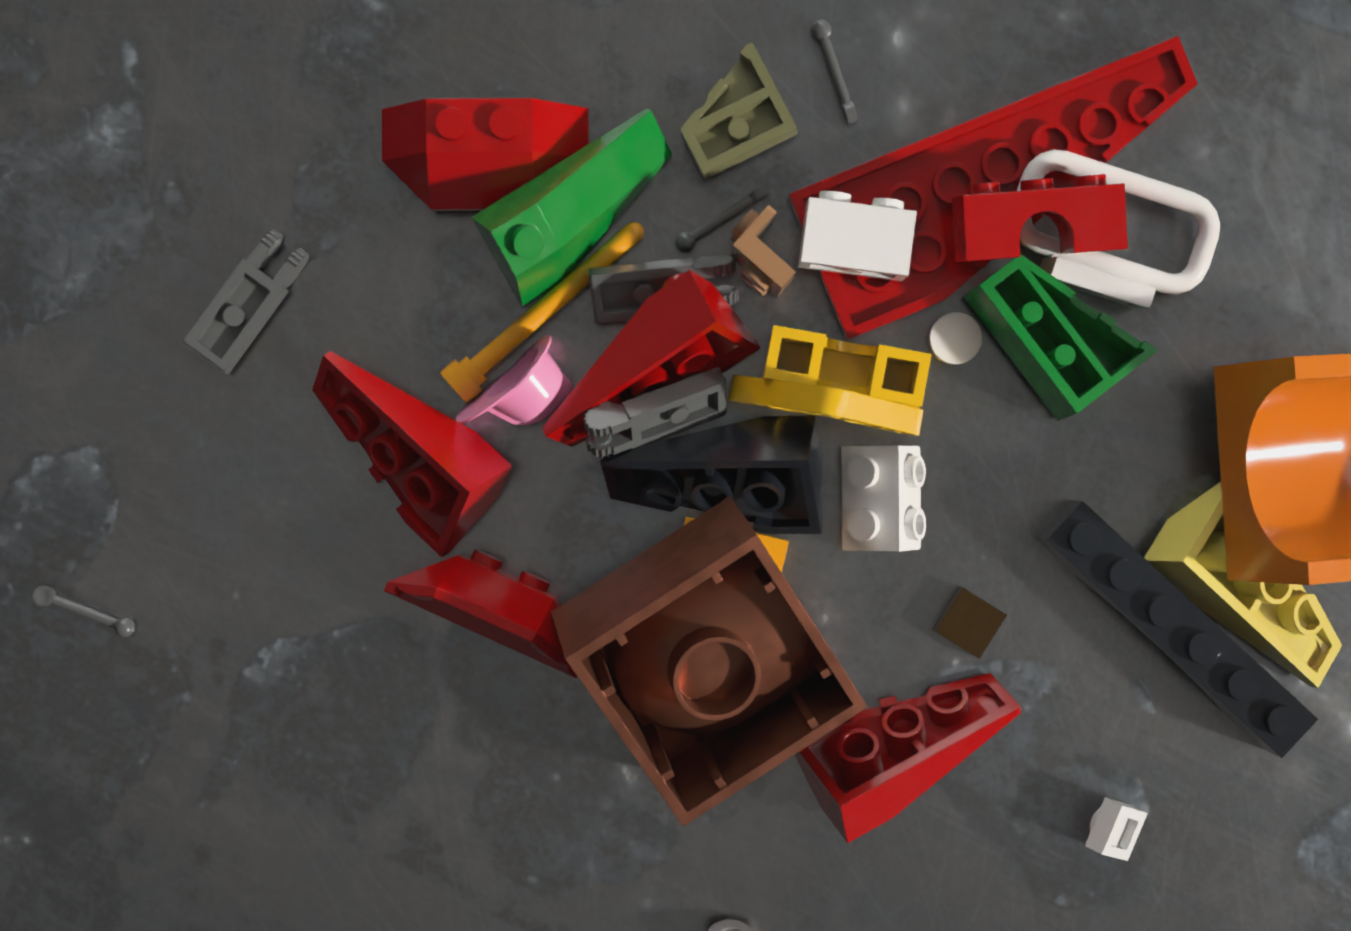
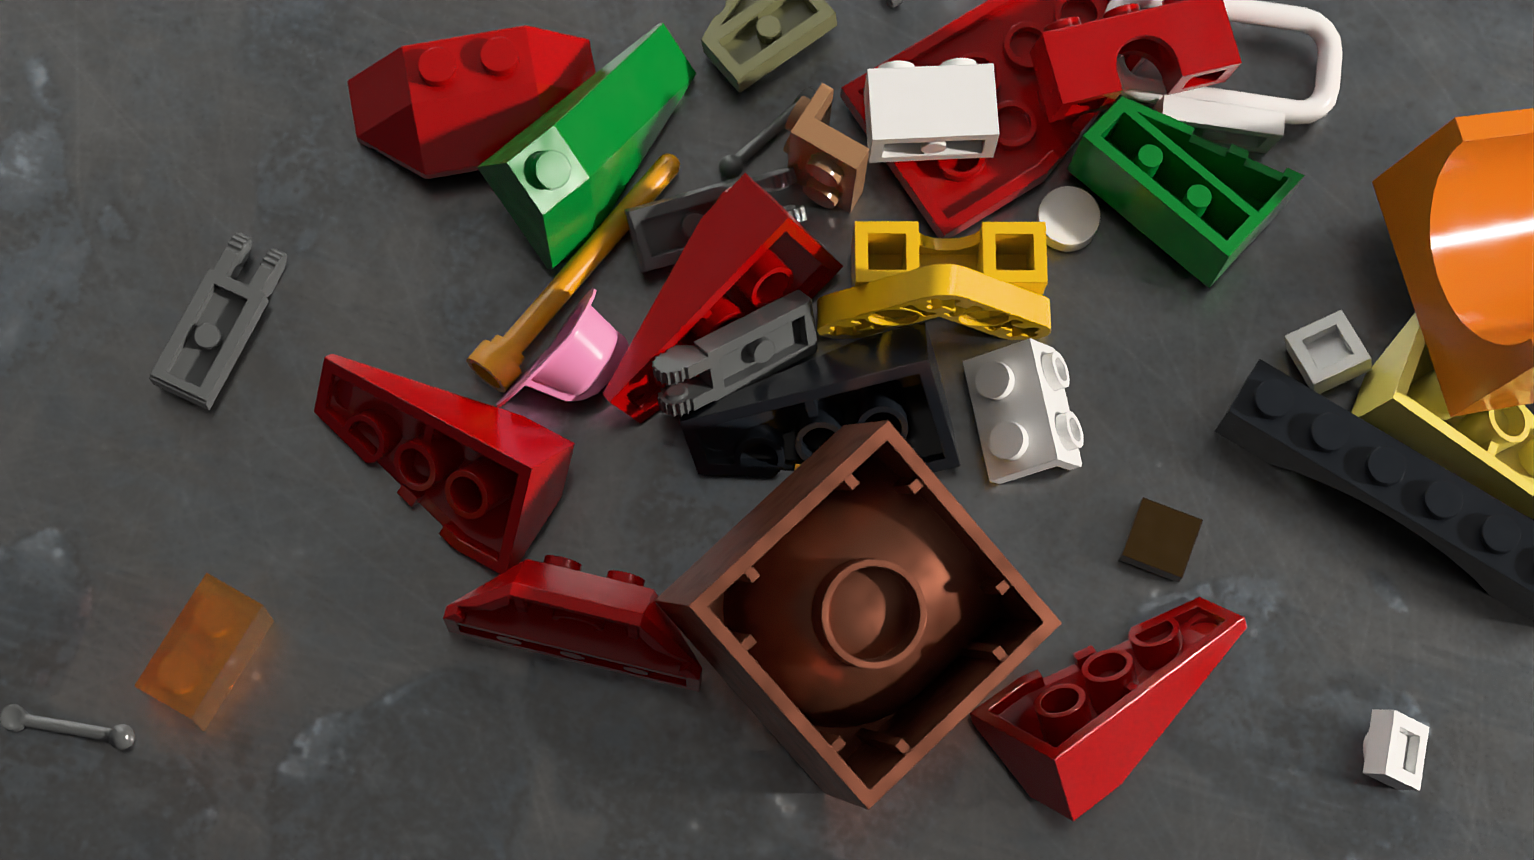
camera: 15 degrees left, 15 degrees down
none -> clear orange brick [134,573,274,731]
none -> white plate [1285,309,1372,394]

